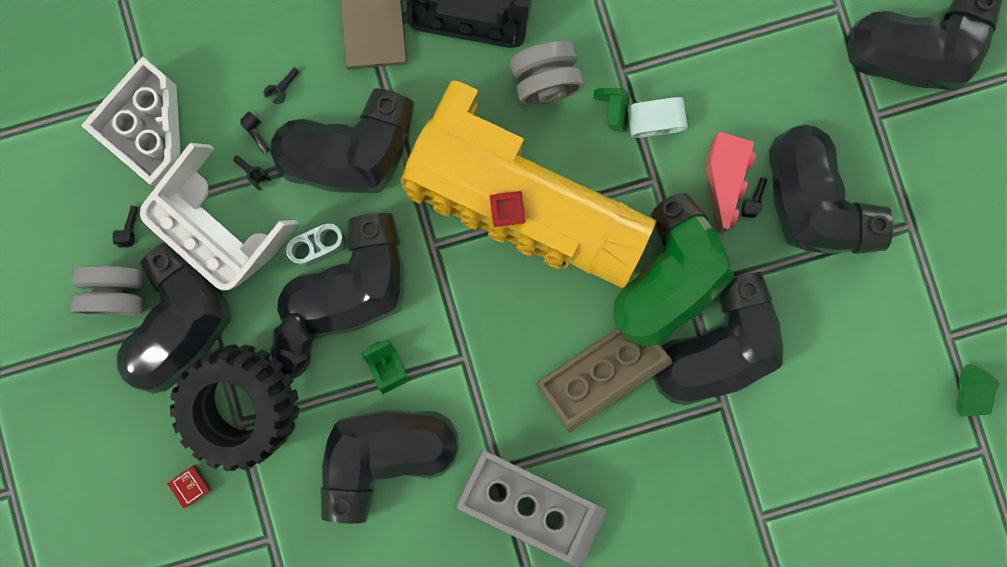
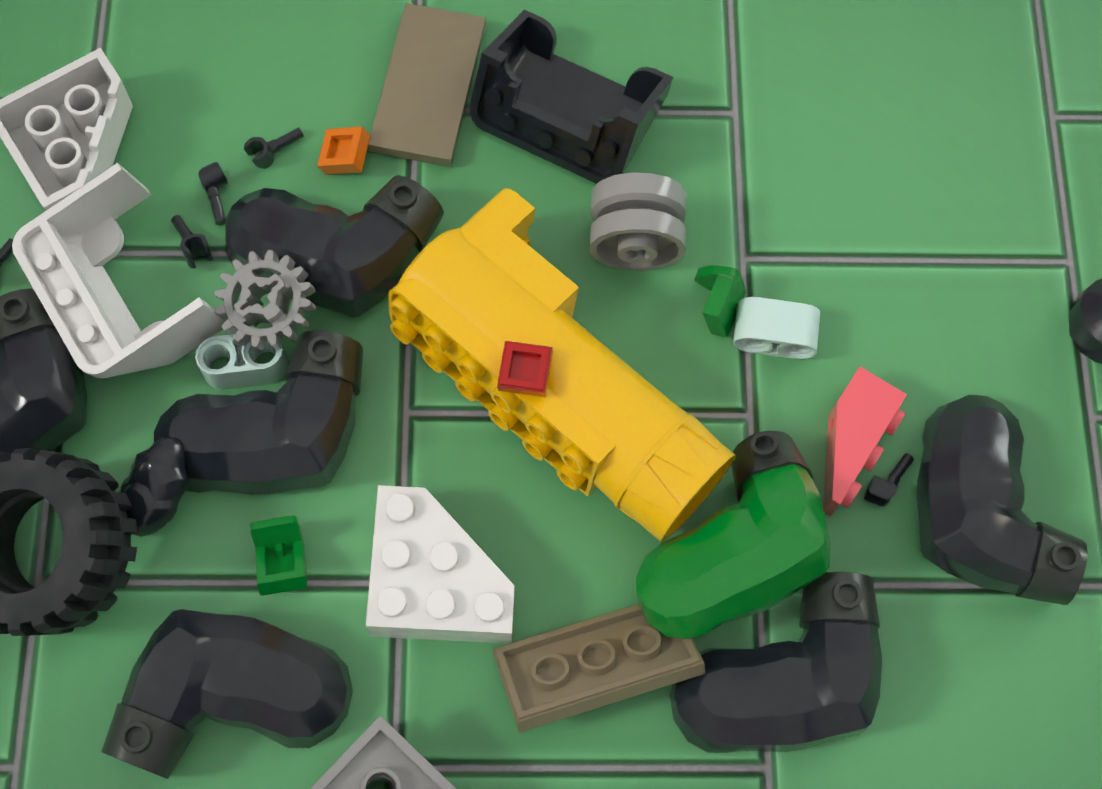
camera: 10 degrees right, 15 degrees down
none -> light grey gear [214,250,316,351]
none -> orange tile [317,126,371,175]
none -> white brick [366,485,515,644]

